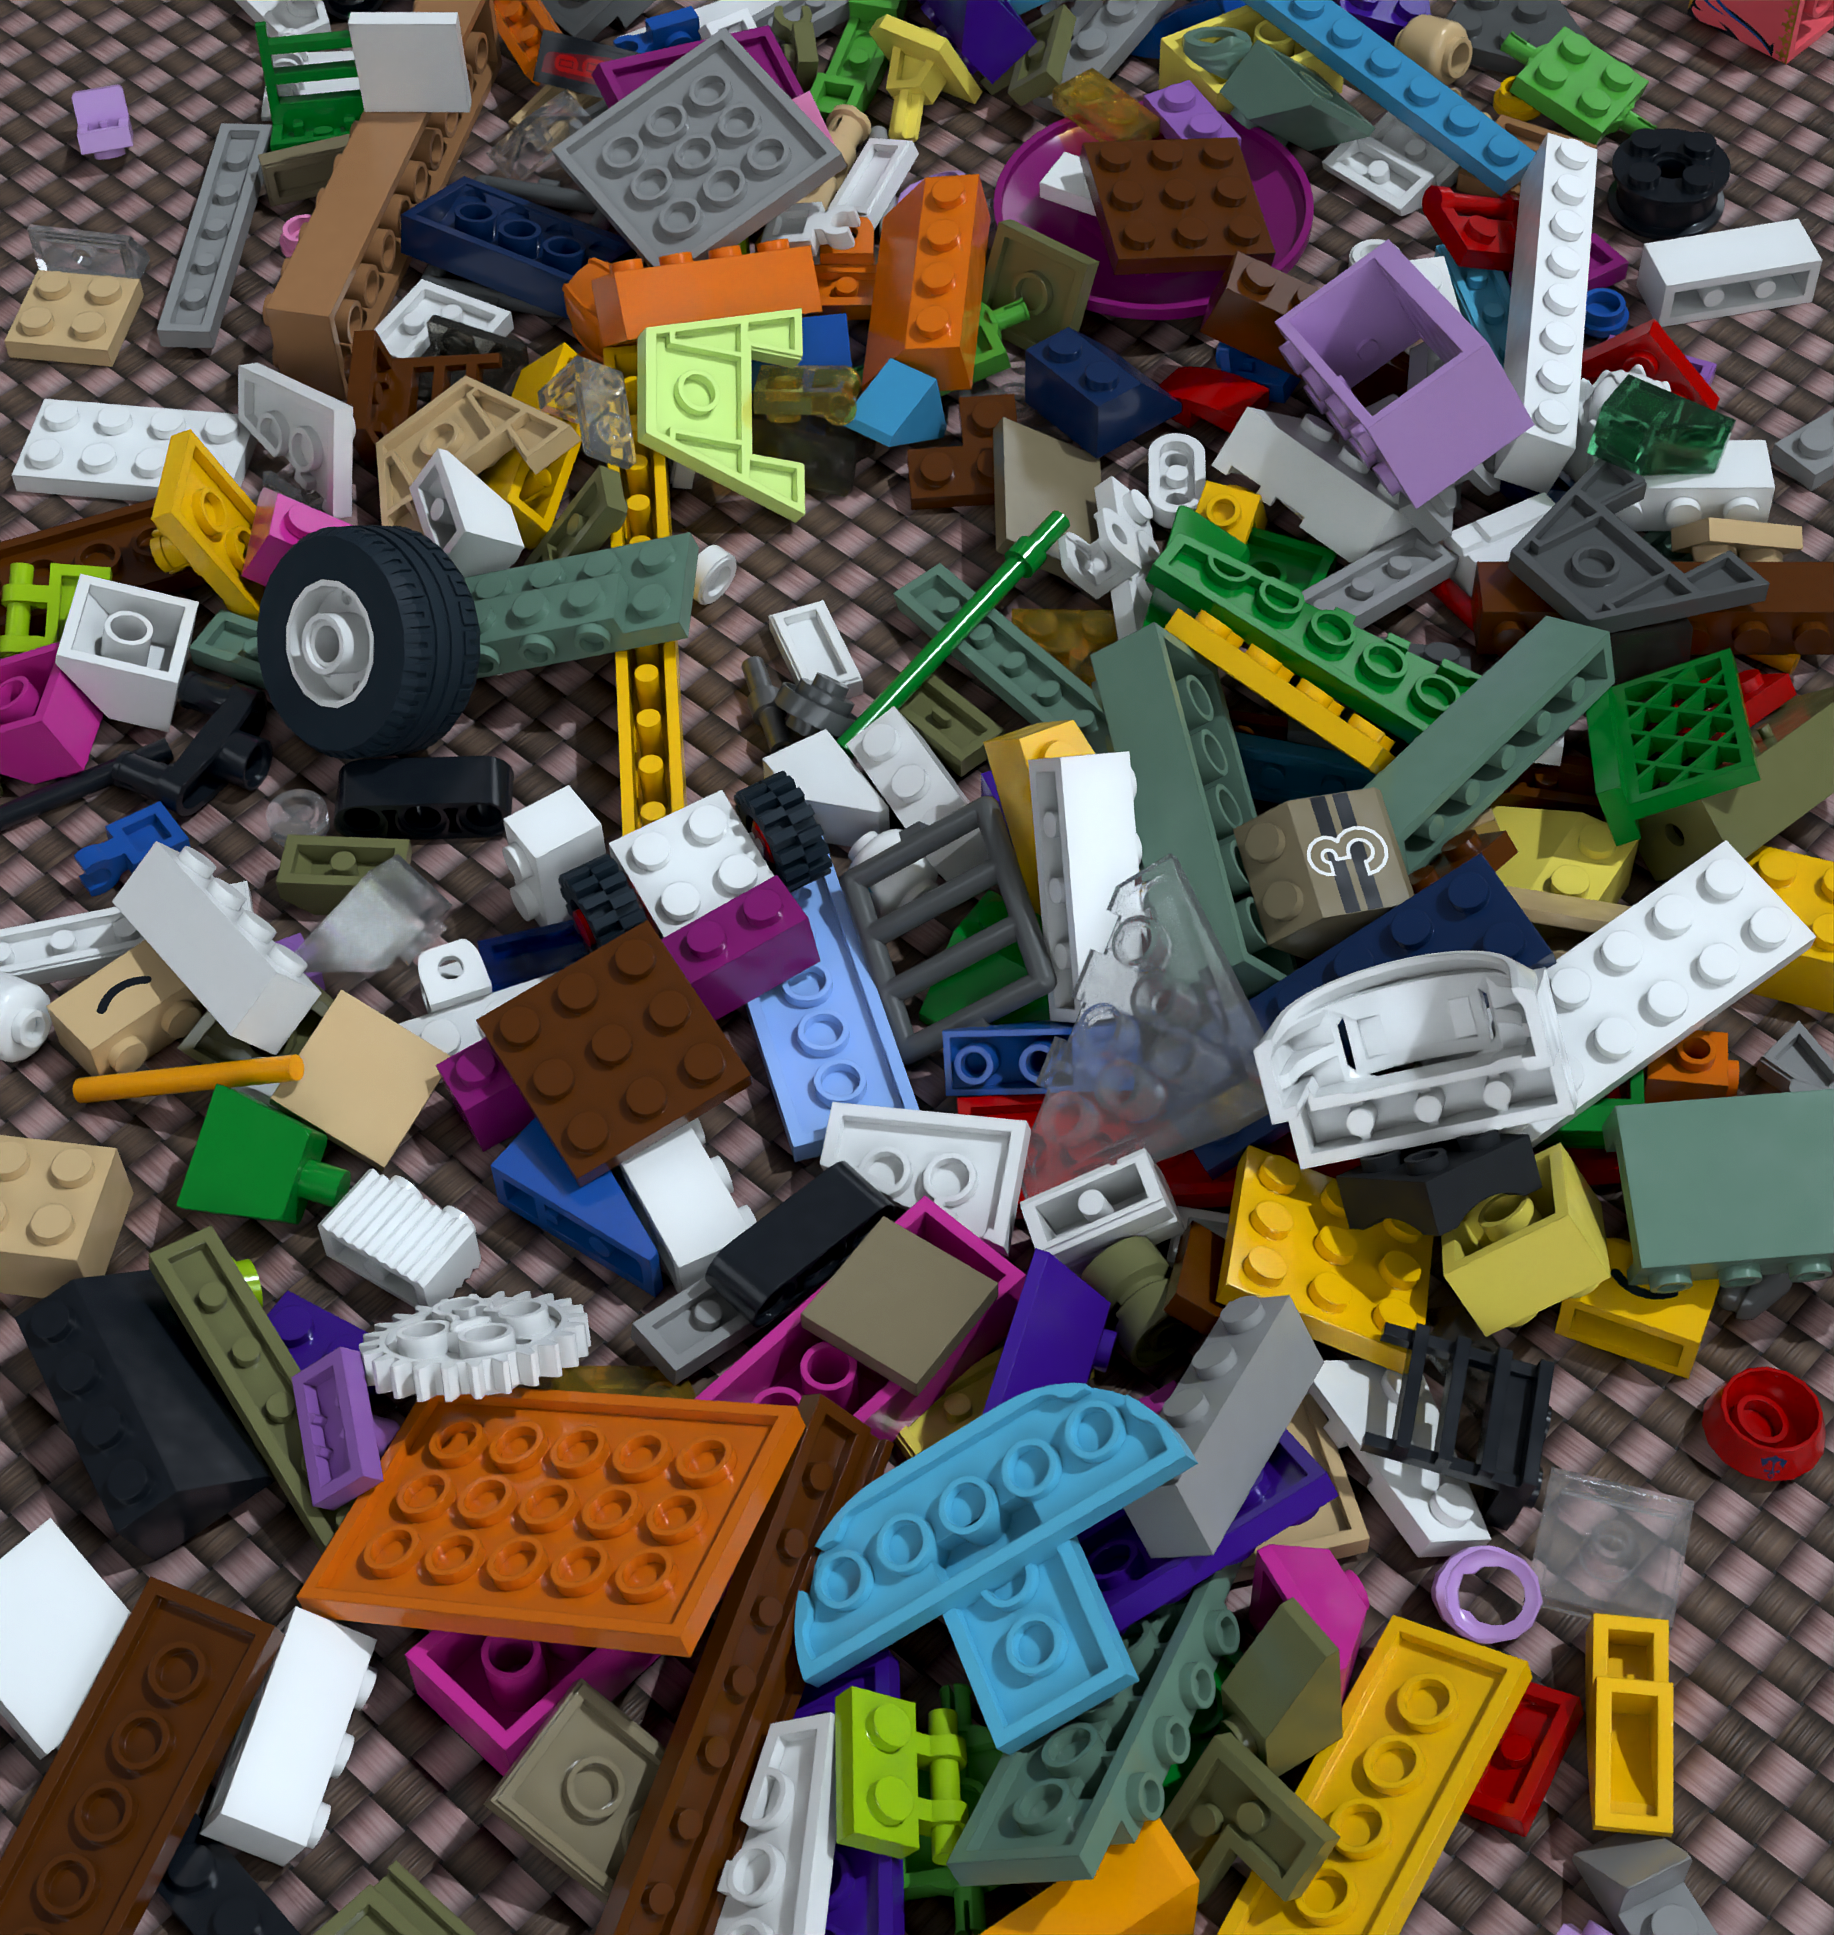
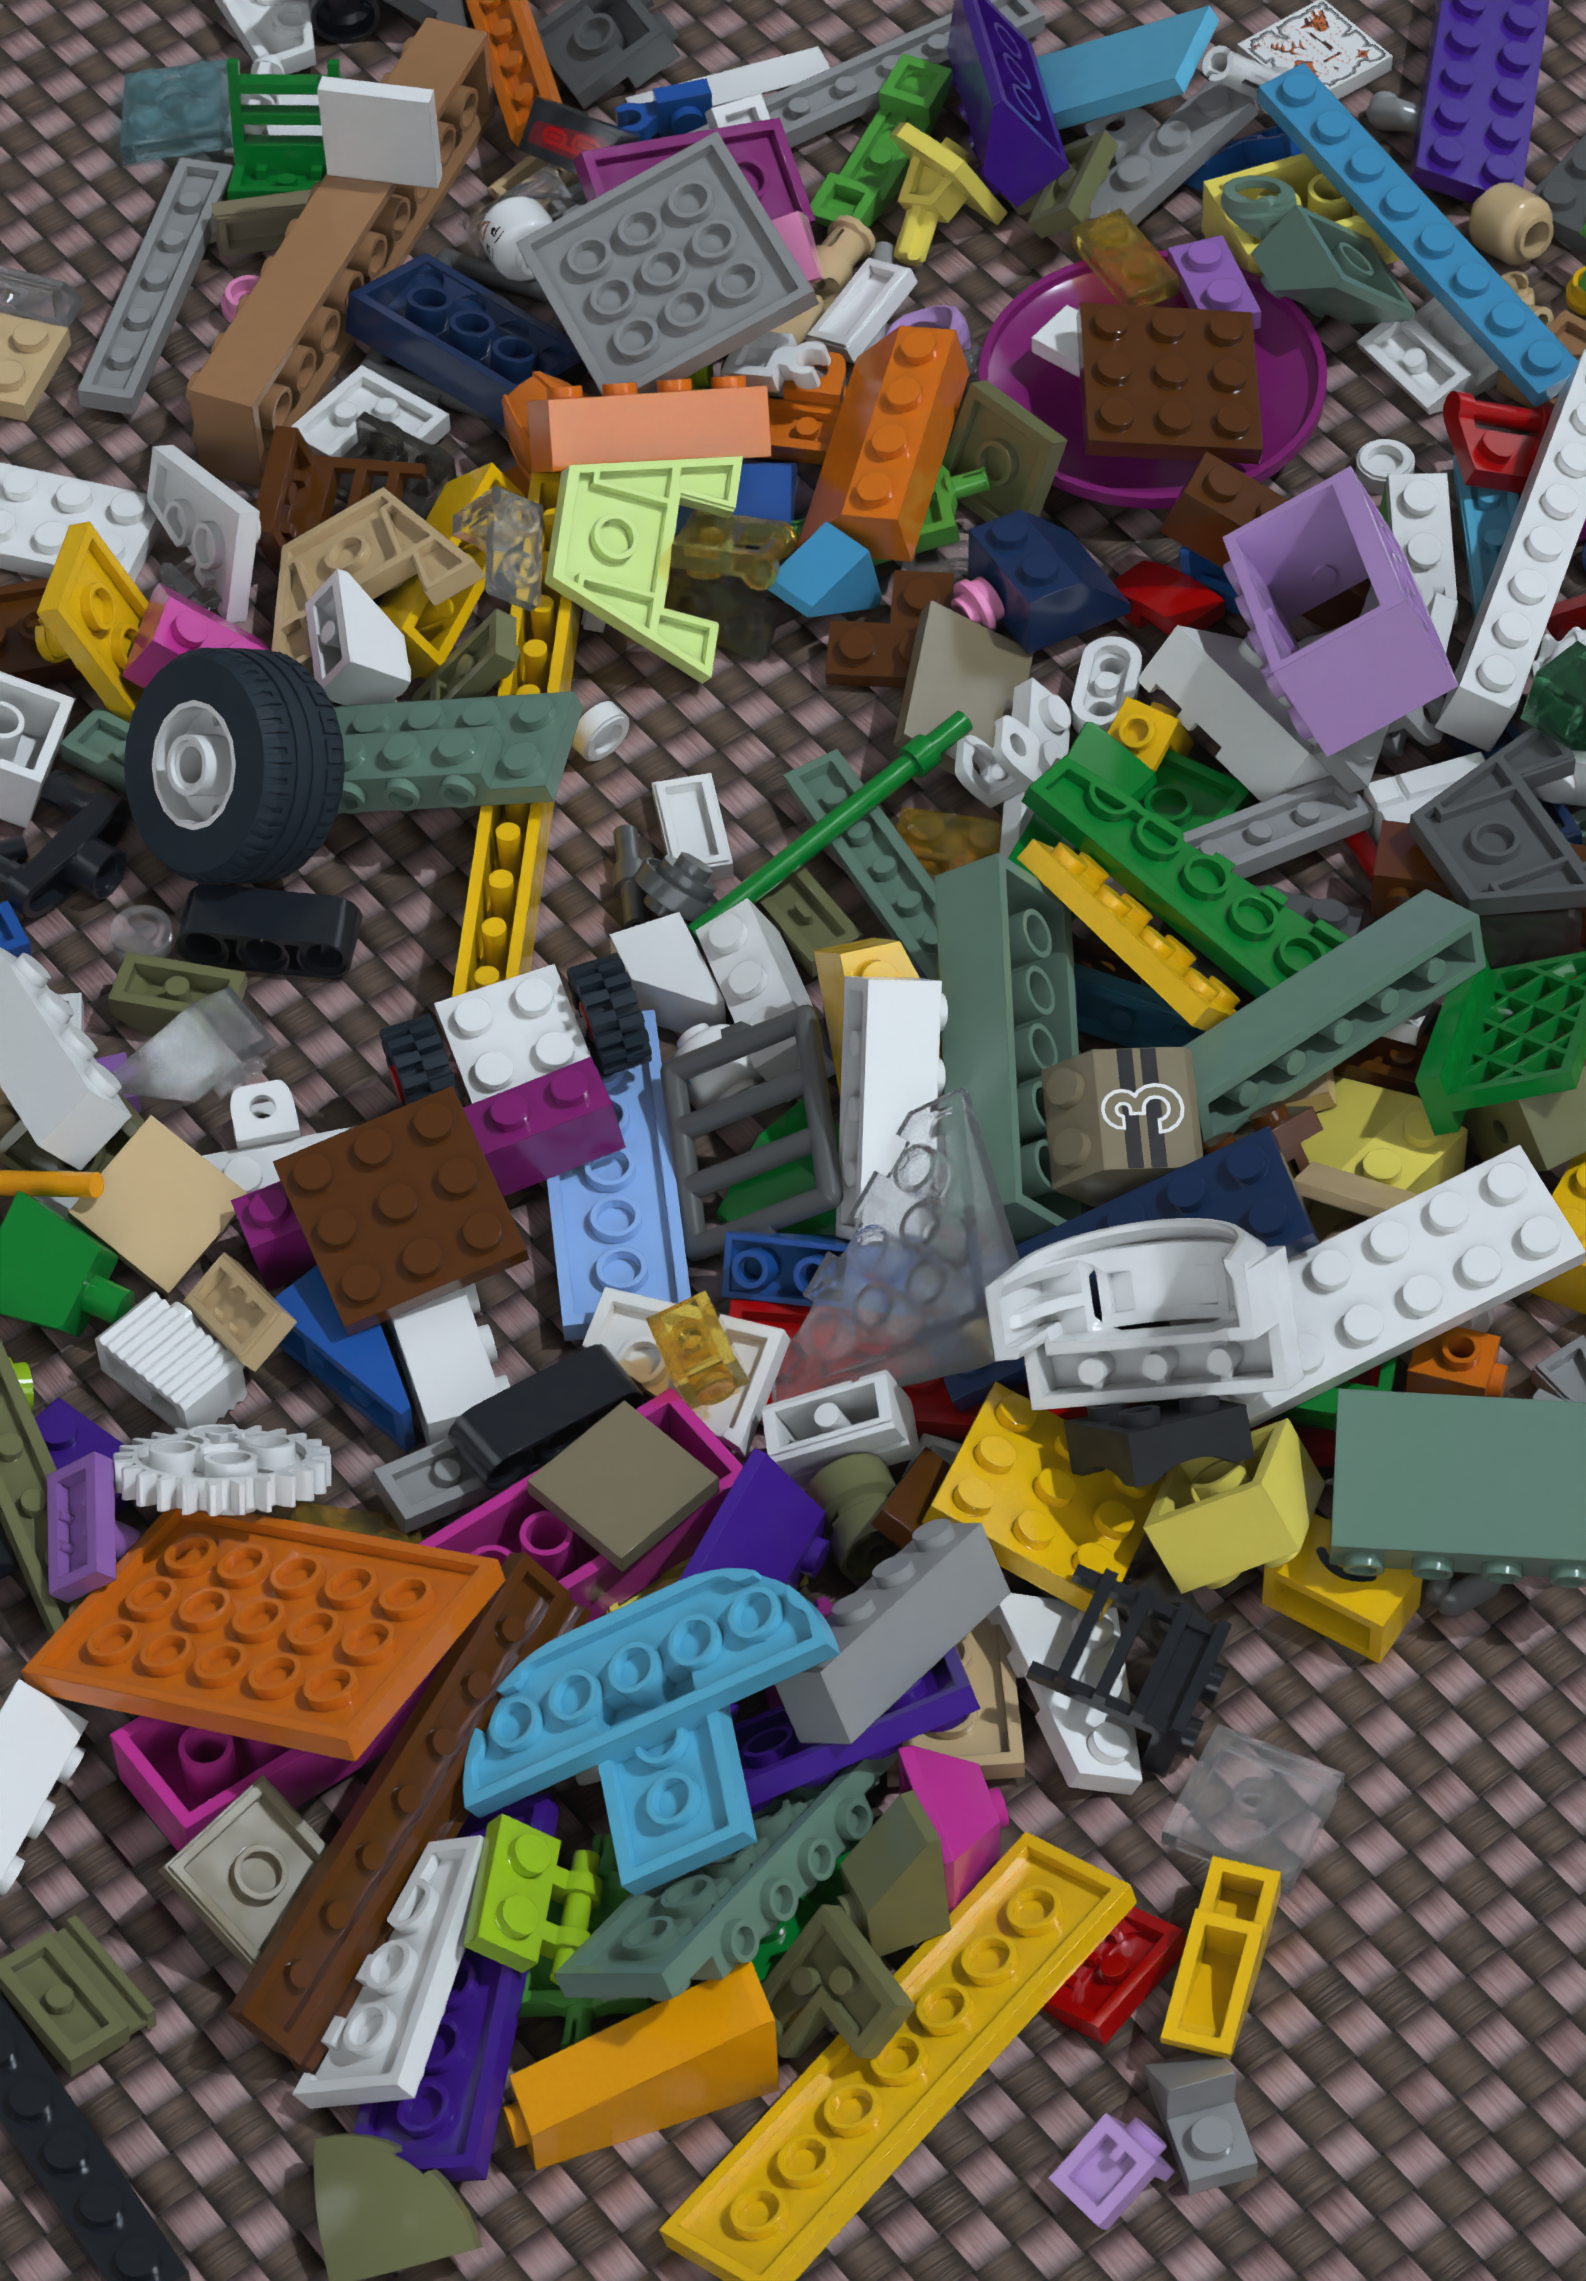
camera: 10 degrees right, 0 degrees up
lavender bracket [72,84,133,160] -> none
clear blue tile [477,920,589,992] -> none
white brick [502,785,606,938] -> none
olive plate [772,6,819,93] -> none
lavender piece [1431,1545,1543,1644] -> none
red hat [1702,1367,1826,1482] -> none
none -> clear light blue plate [120,59,233,164]
none -> tan plate [183,1252,297,1372]
none -> white head [479,196,554,282]
none -> clear yellow brick [646,1290,750,1410]
none -> bright pink plate [951,577,1005,631]

